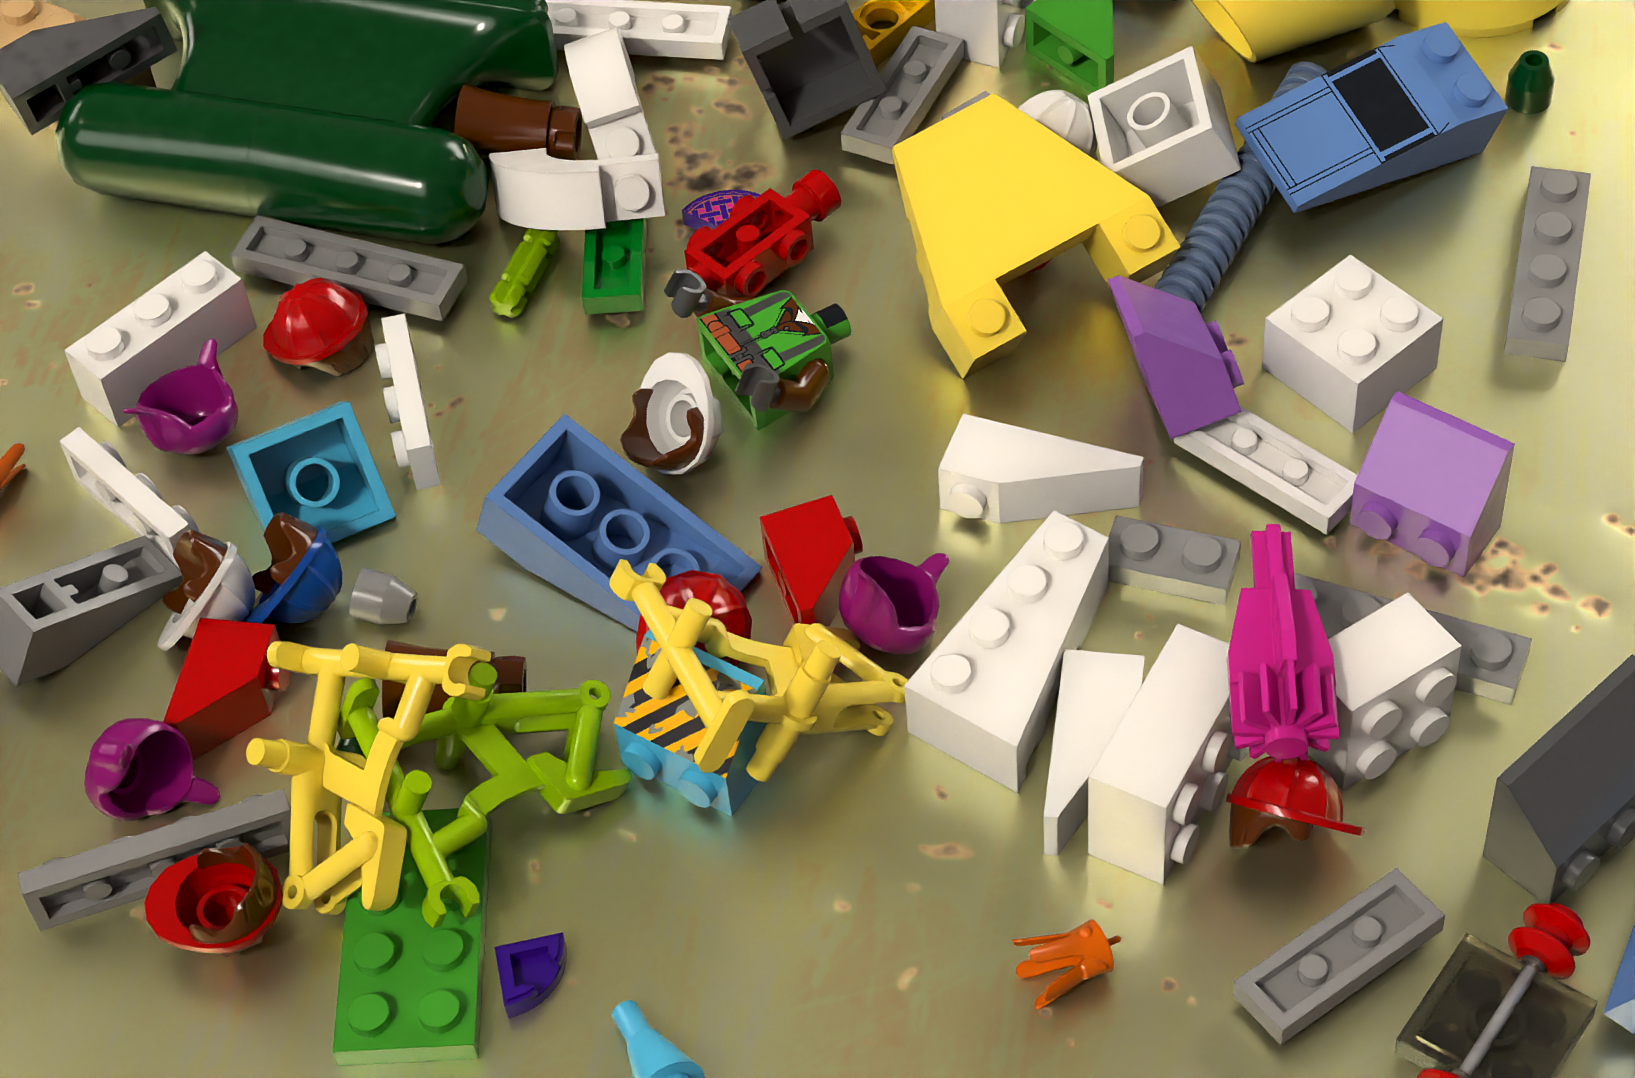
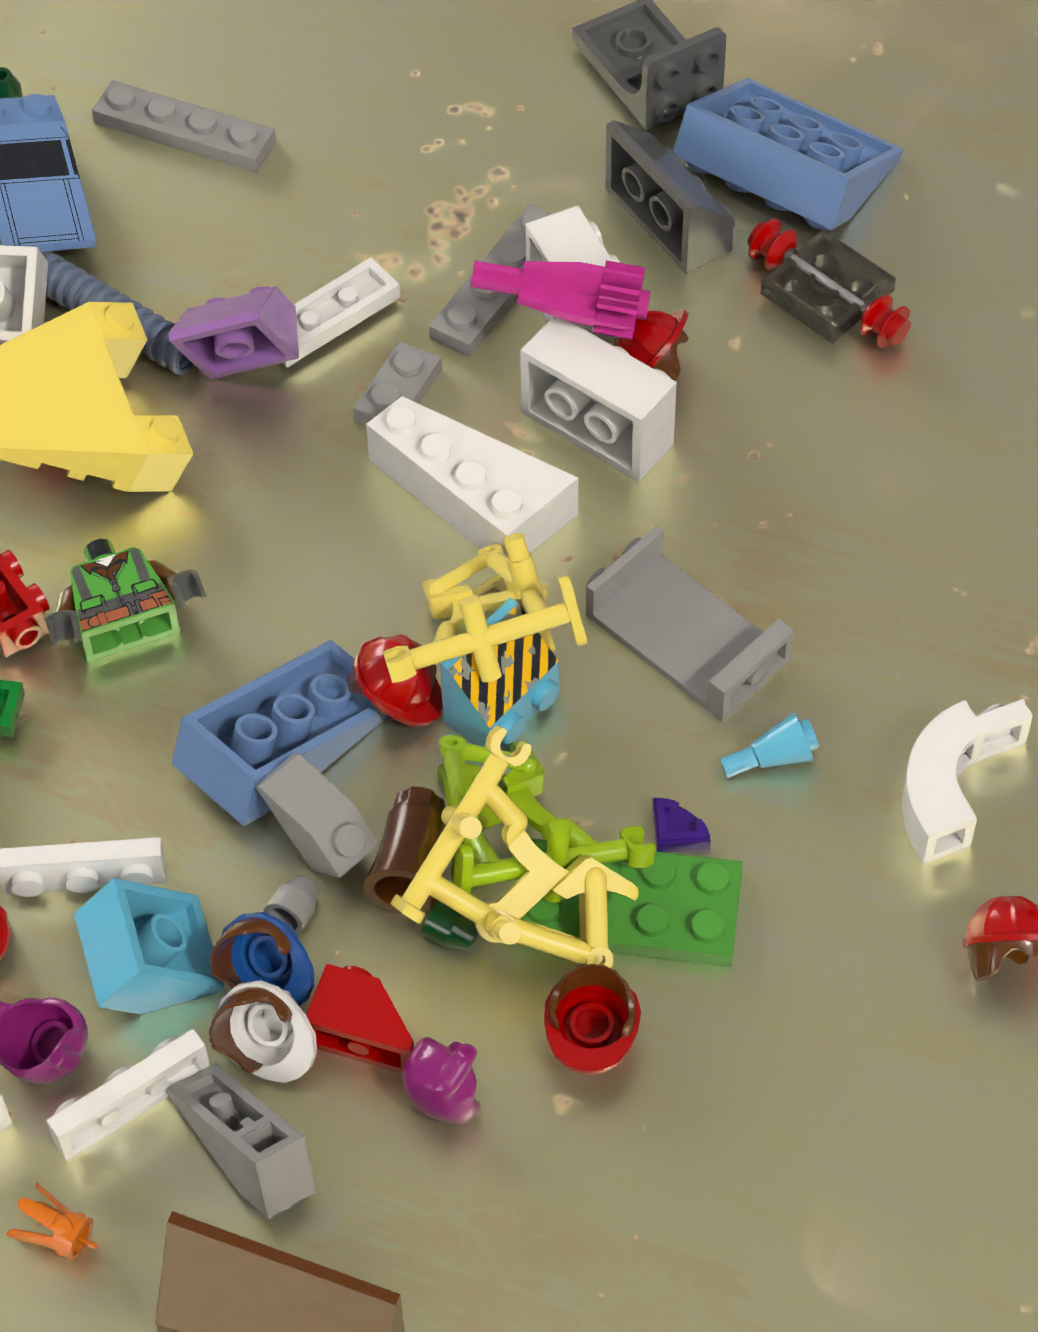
camera: 85 degrees left, 5 degrees up
light grey plate [17,789,291,931] -> none
white piece [620,352,724,475] -> none
red slope [760,495,863,627] -> none
magenta hair [838,553,949,655] -> none
white slope [938,414,1144,524] -> none
orange piece [1012,919,1121,1010] -> none
white slope [1043,649,1145,856] -> none
light grey plate [1233,868,1445,1045] -> none
white brick [1262,255,1443,433] -> none
medium lavender slope [1350,391,1515,577] -> none
none -> light grey slope [255,753,380,878]
none -> light grey panel [586,526,794,722]

